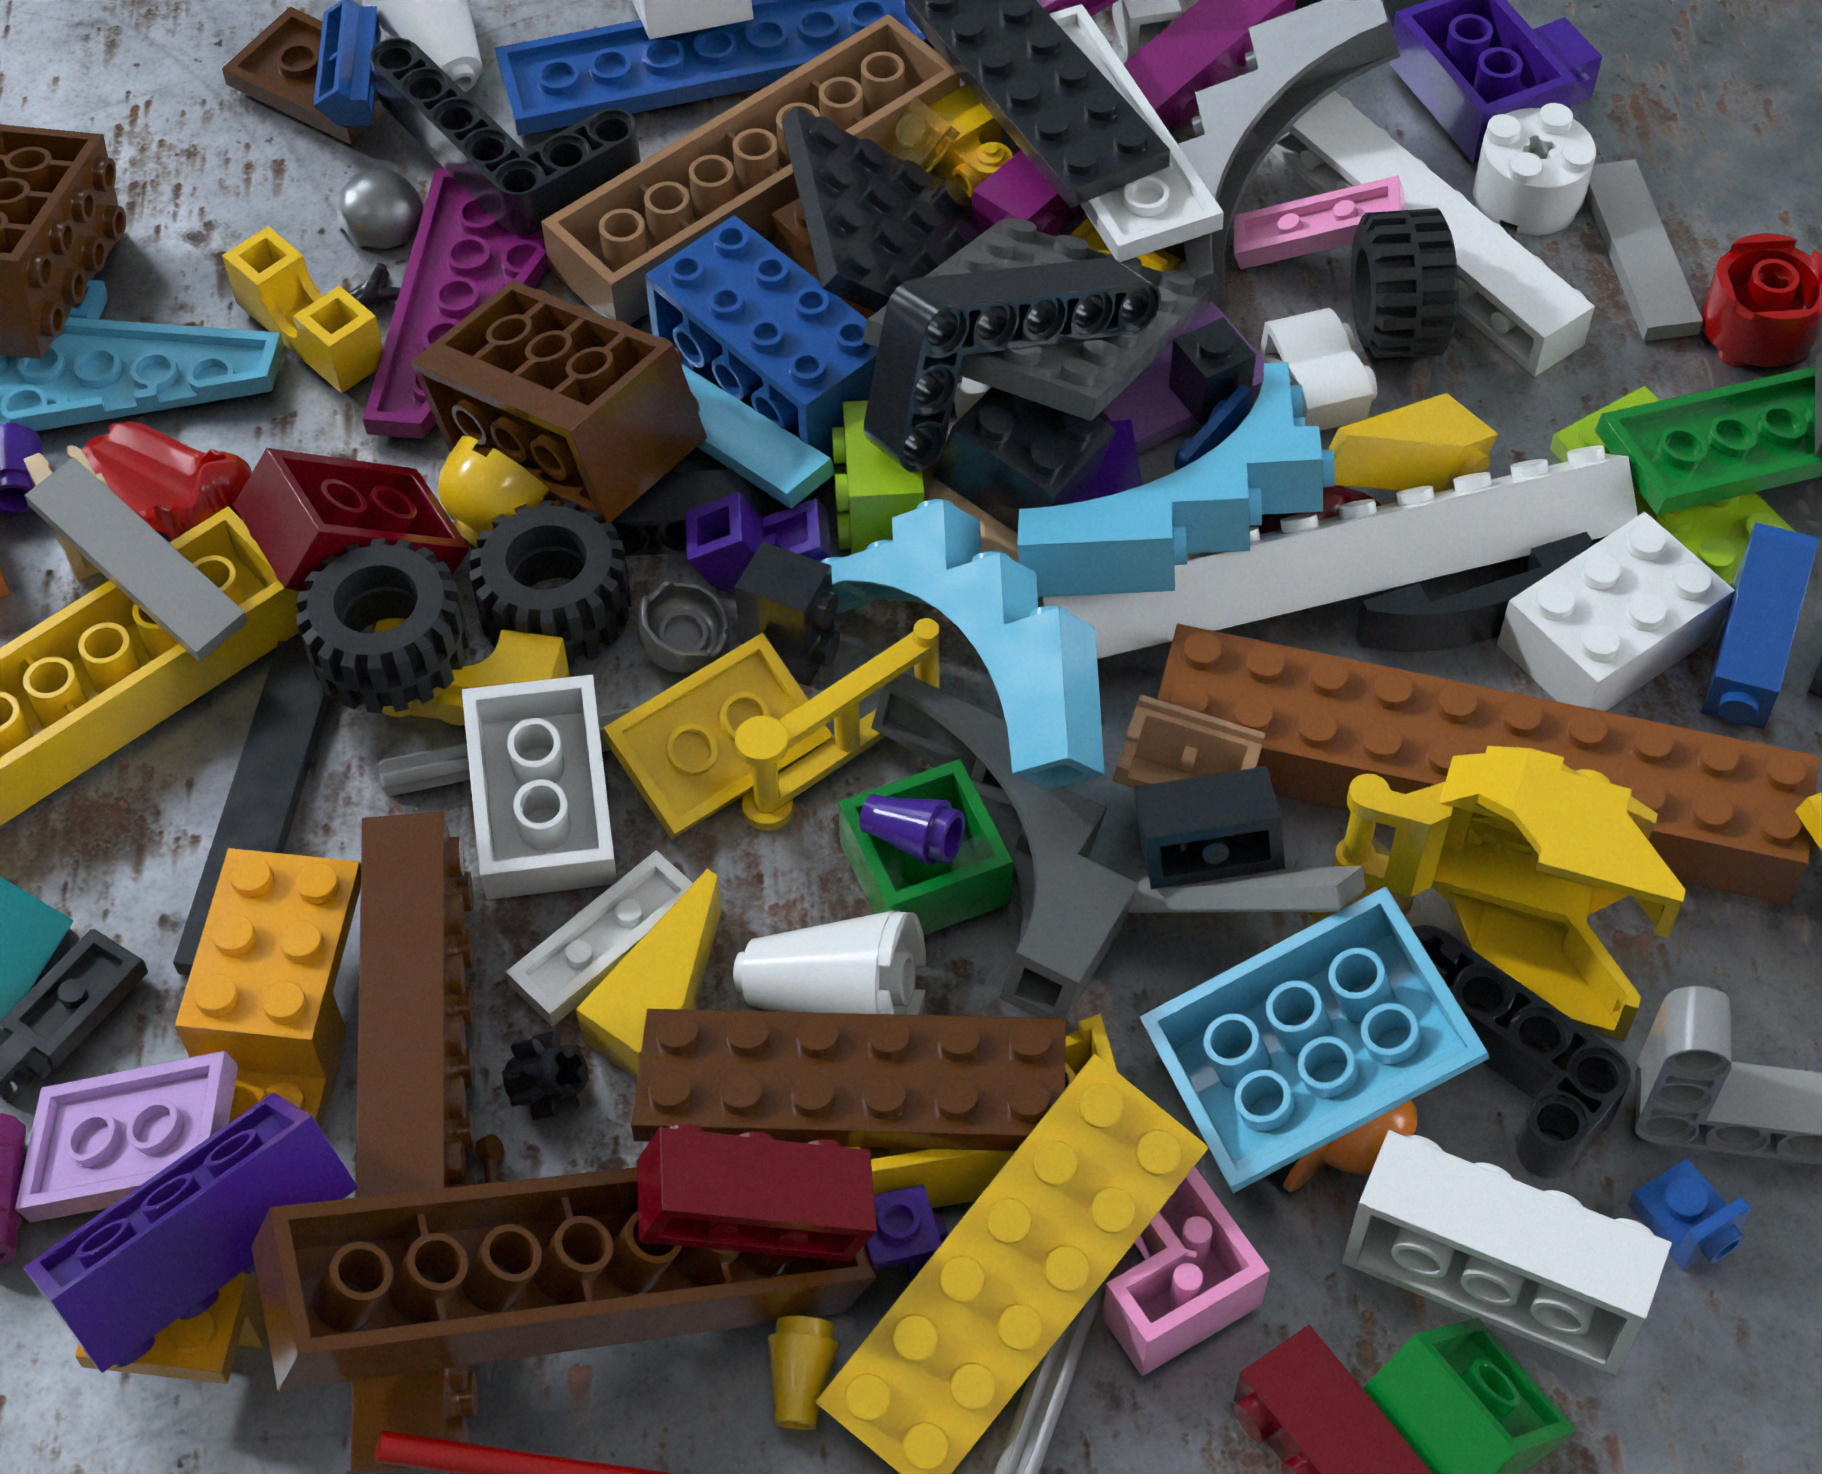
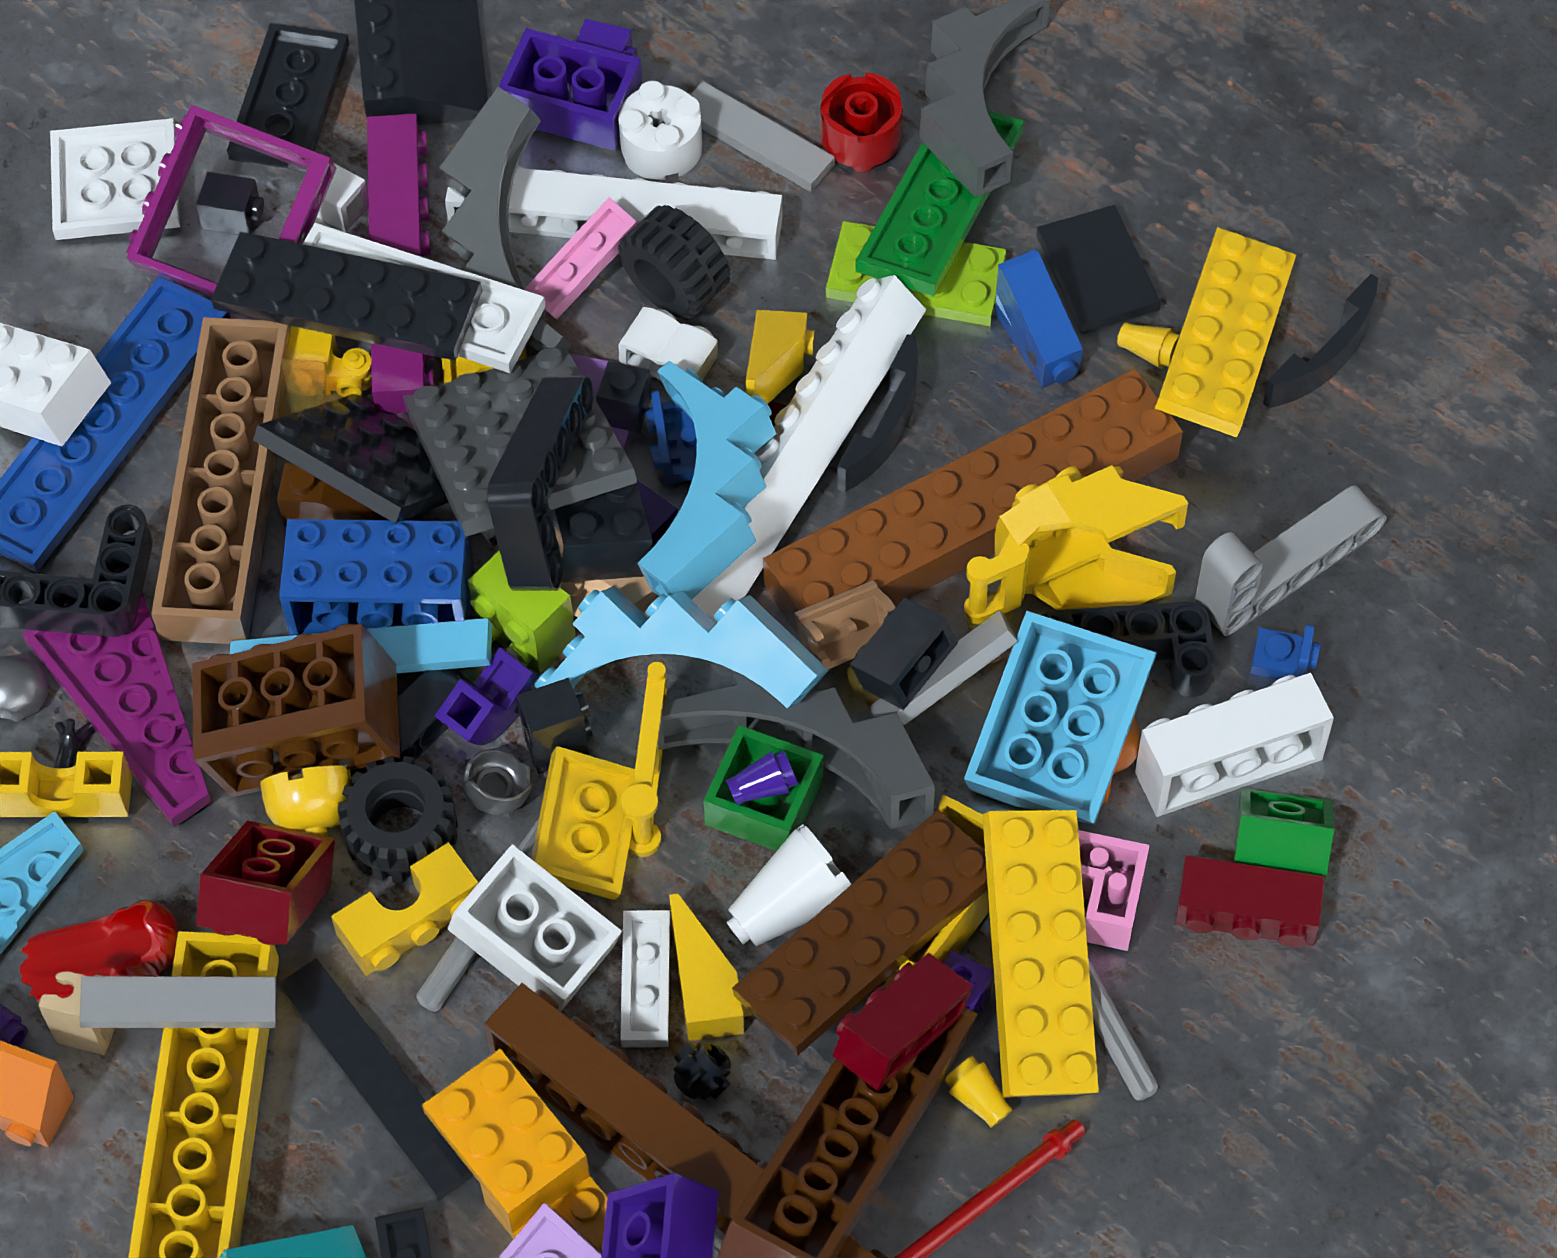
camera: 45 degrees left, 5 degrees up
black tyre [296,539,469,713] -> none
white brick [1497,512,1735,711] -> none

